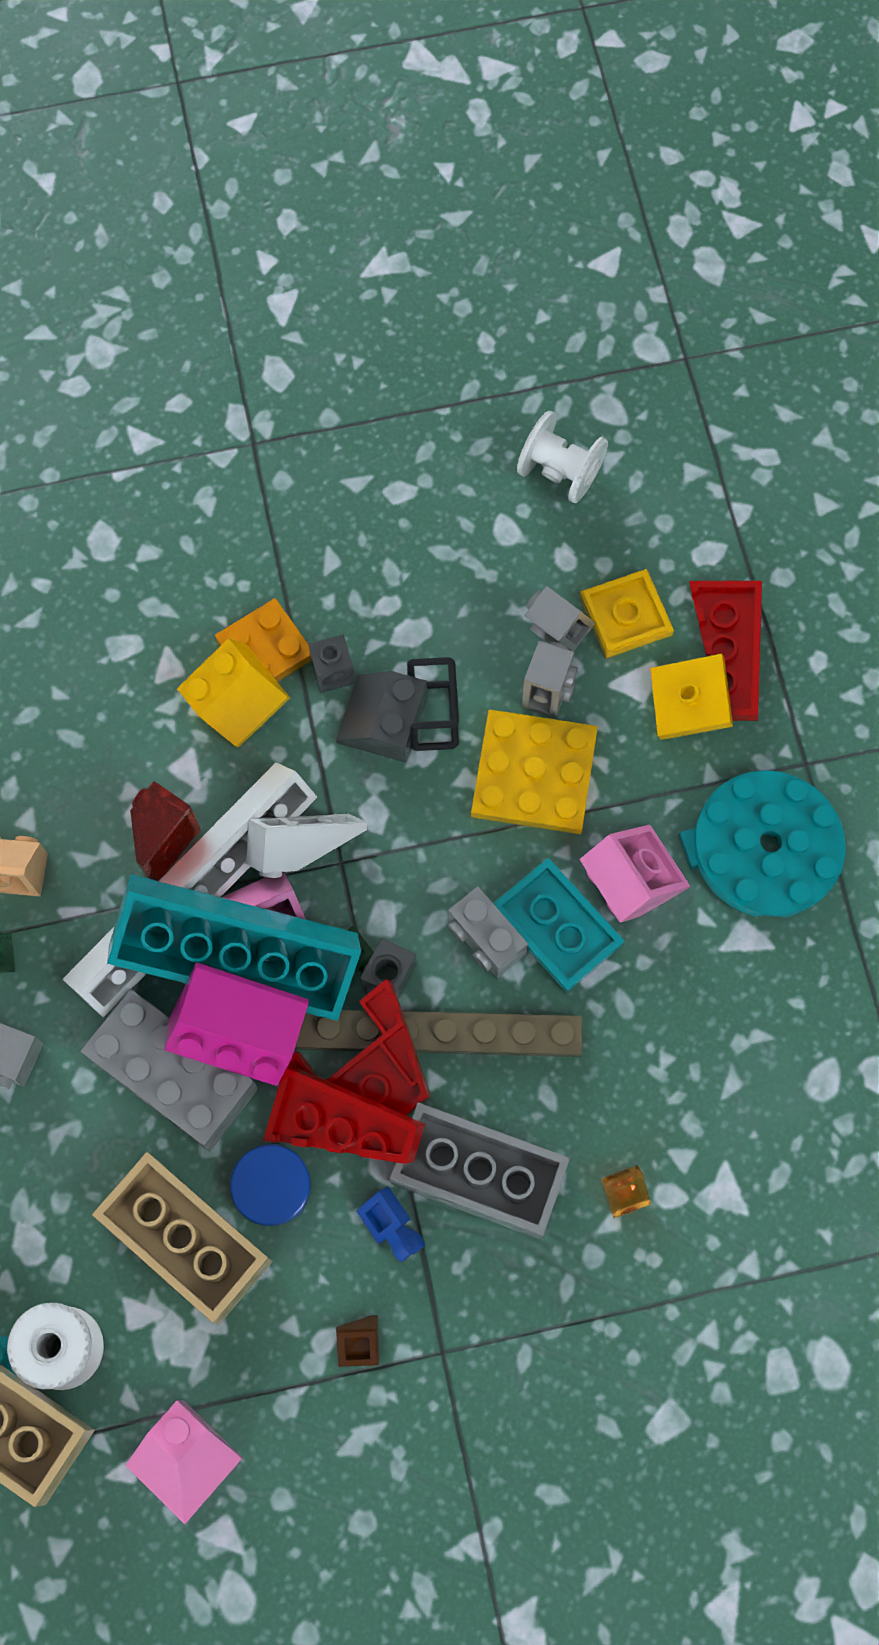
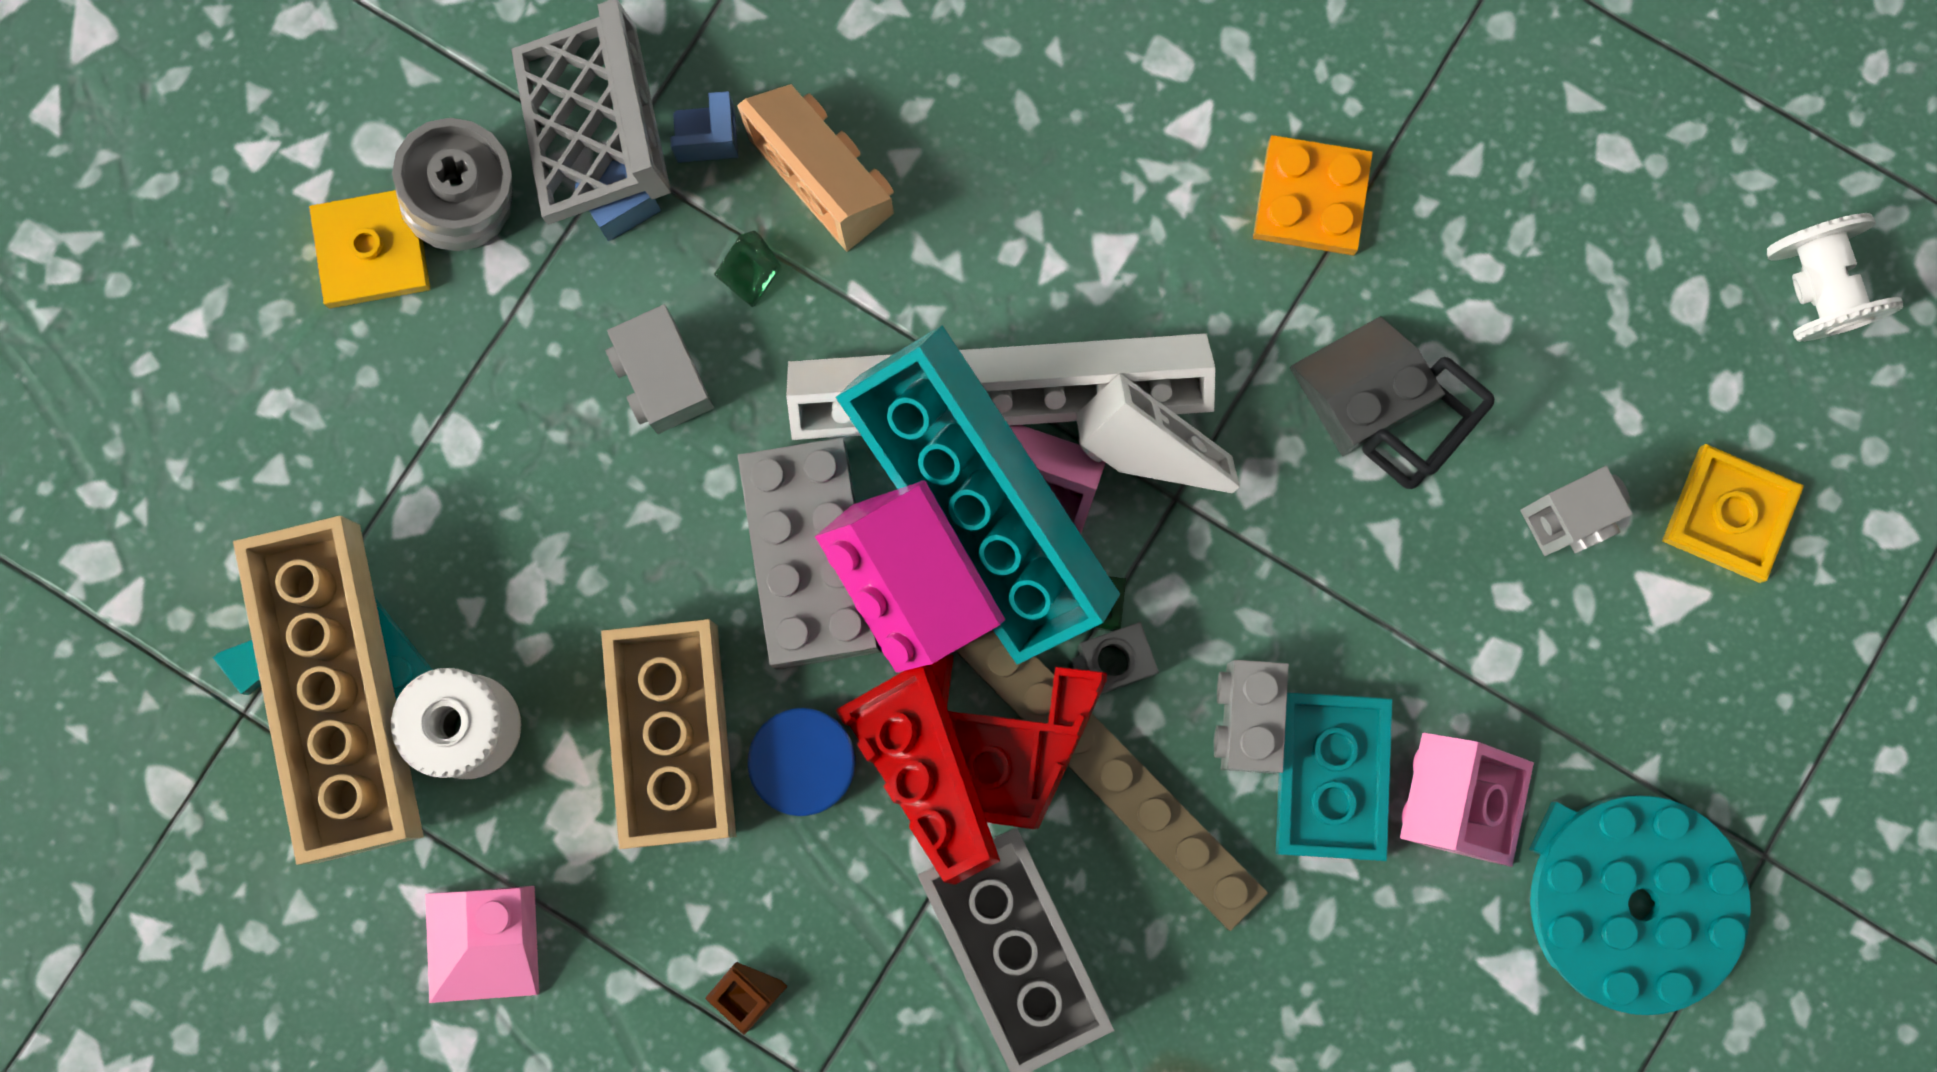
camera: 45 degrees right, 10 degrees up
clear red slope [130,781,201,881] -> none
yellow slope [177,638,290,747] -> none
dark grey brick [308,634,355,693] -> none
blue plate [356,1186,425,1262] -> none
yellow plate [471,709,598,835] -> none
light grey brick [524,586,595,652] -> none
yellow plate [650,654,733,740] -> none
red wing [689,581,762,721] -> none

